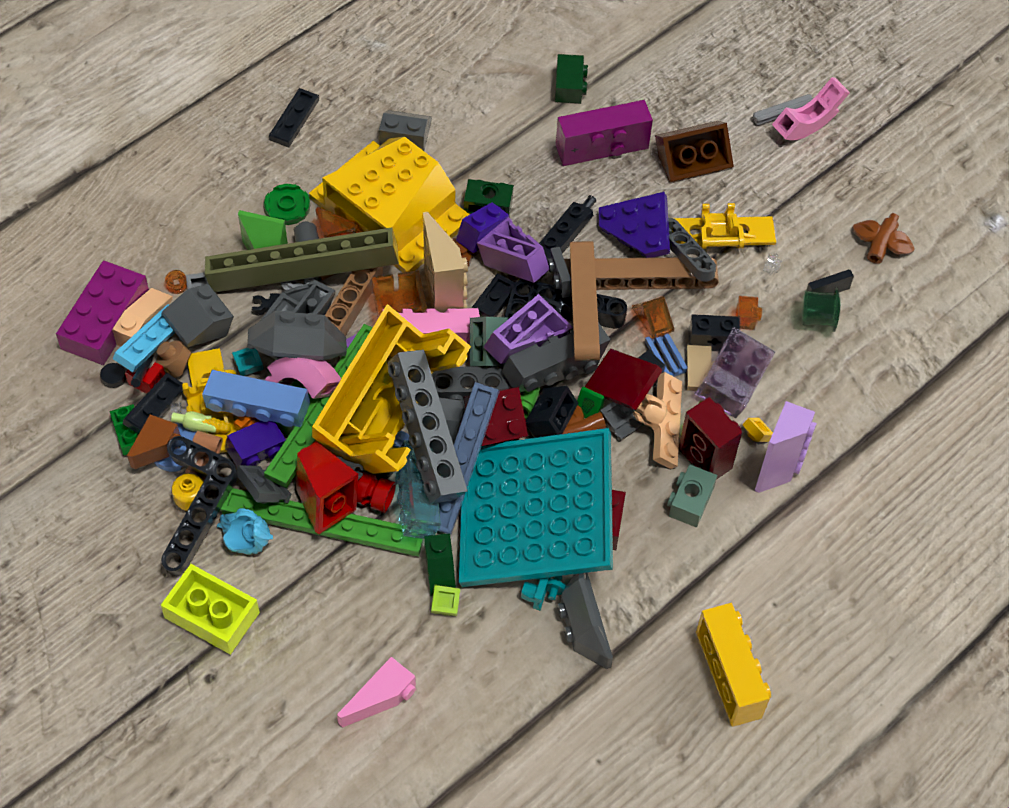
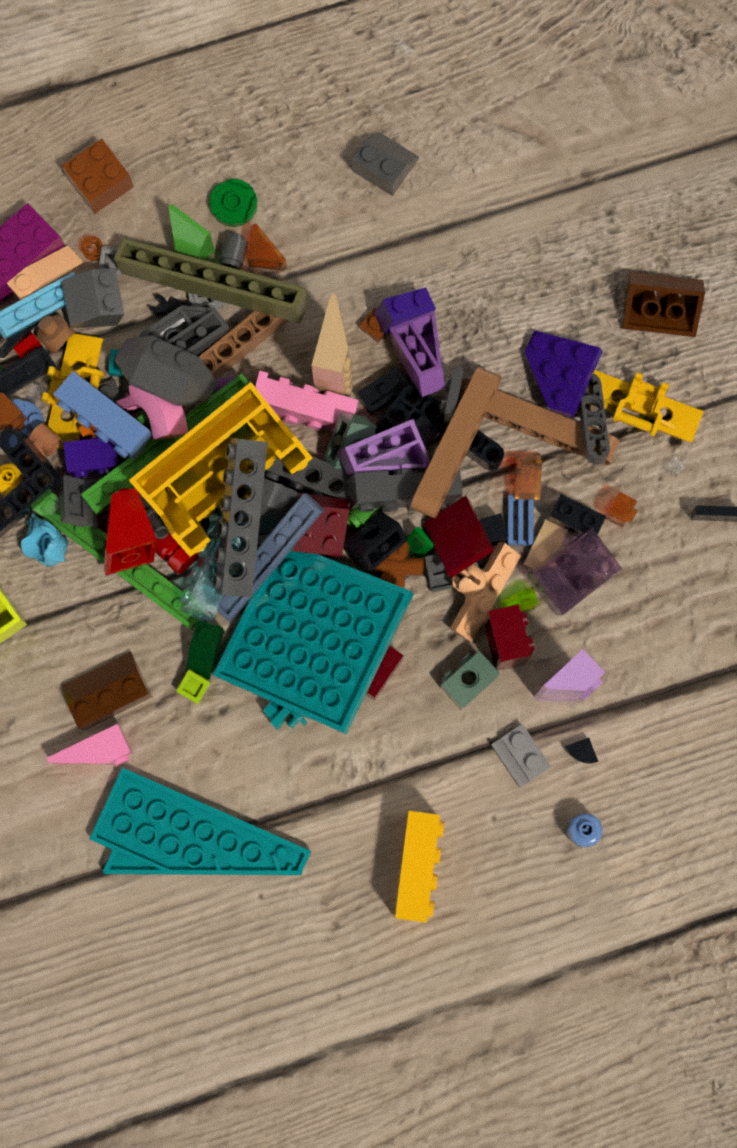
camera: 30 degrees right, 20 degrees up
yellowish green piece [171,411,231,433] -> none
black tile [269,88,319,148] -> none
yellow wedge [309,137,470,276] -> none
clear orange piece [372,270,427,318] -> none
dark green brick [464,179,514,218] -> none
black plate [519,195,596,280] -> none
dark green brick [555,54,588,104] -> none
magenta brick [555,99,653,166] -> none
dark grey wedge [557,573,613,669] -> none
yellow plate [742,418,773,442] -> none
clear green piece [802,287,841,332] -> none
none -> dark orange brick [62,139,134,214]
none -> reddish brown slope [62,651,153,731]
none -> teal wing [89,767,312,875]
none -> light grey plate [491,724,551,788]
none -> black tile [564,738,598,764]
none -> medium blue head [567,813,603,847]

